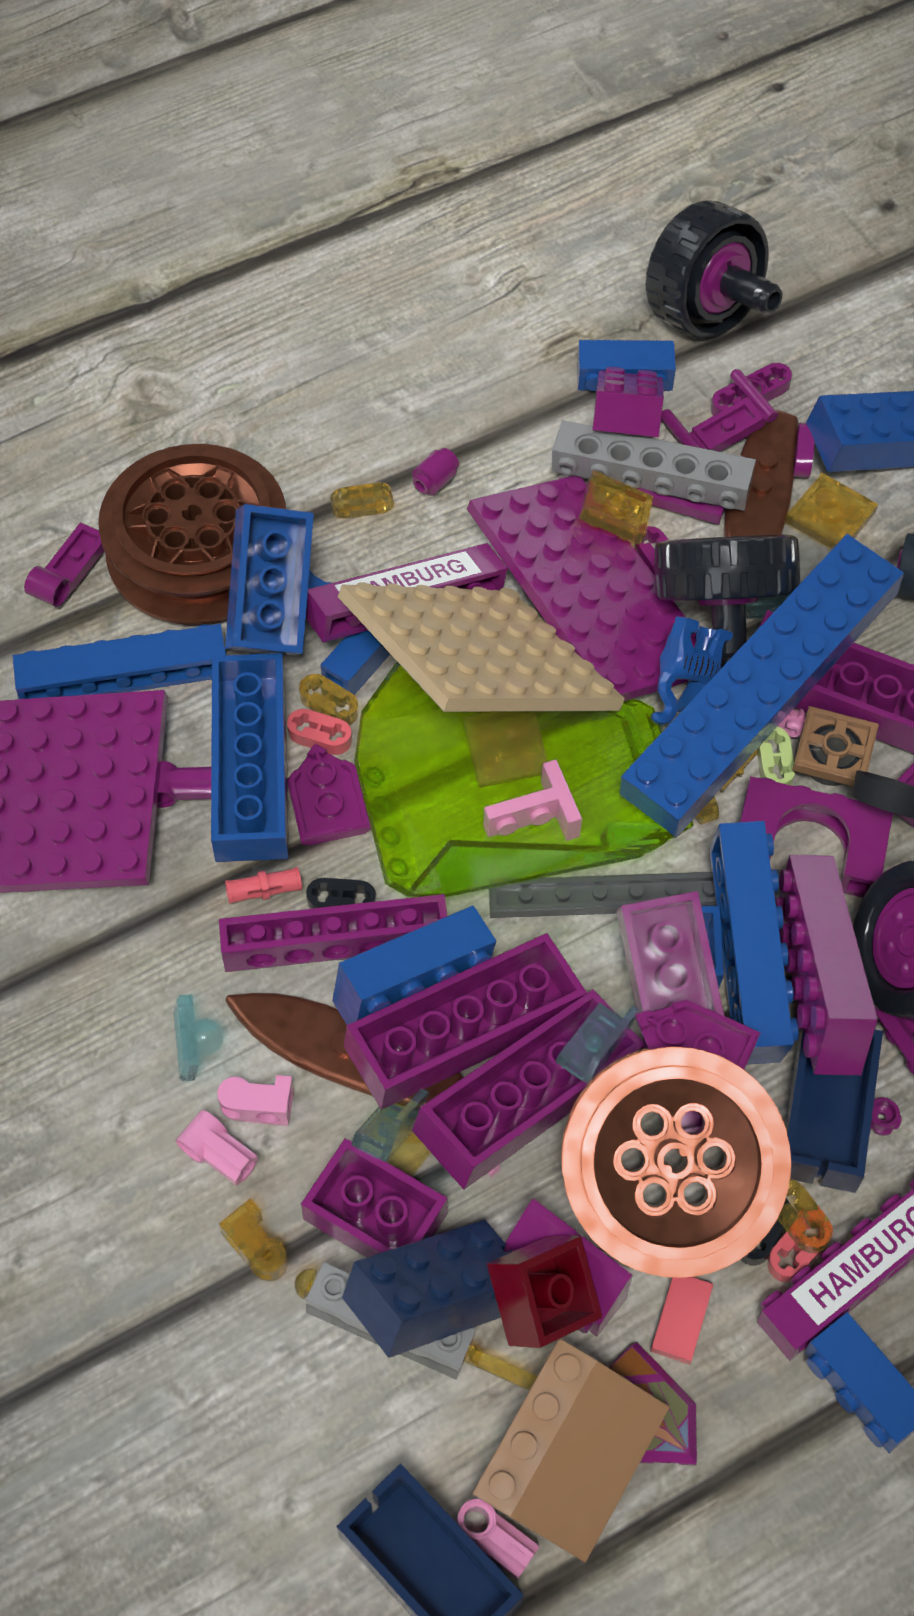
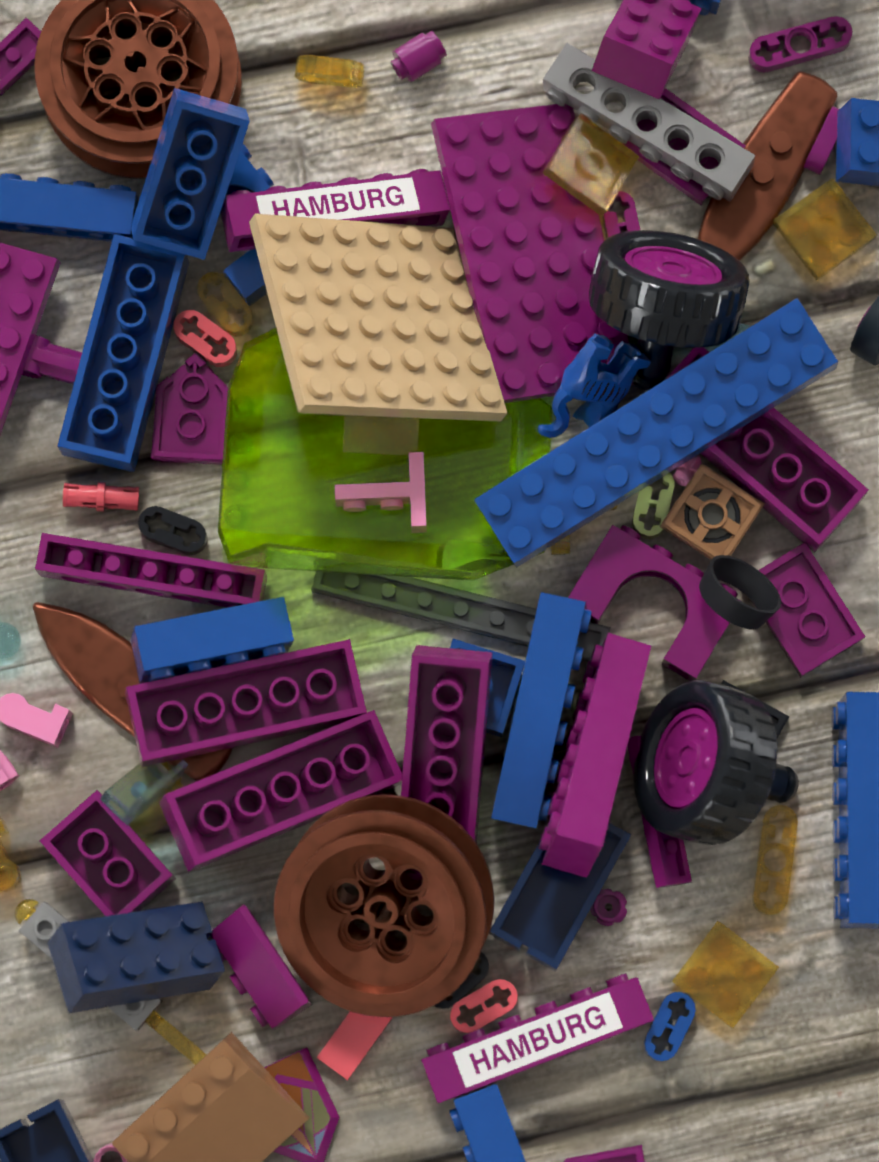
camera: 20 degrees right, 20 degrees up
dark red brick [487,1236,603,1348] -> none
clear light blue panel [556,1003,640,1084] -> none
magenta tile [635,999,760,1070] -> none
magenta plate [661,369,778,452] -> none
clear yellow beam [777,1179,833,1253] -> none

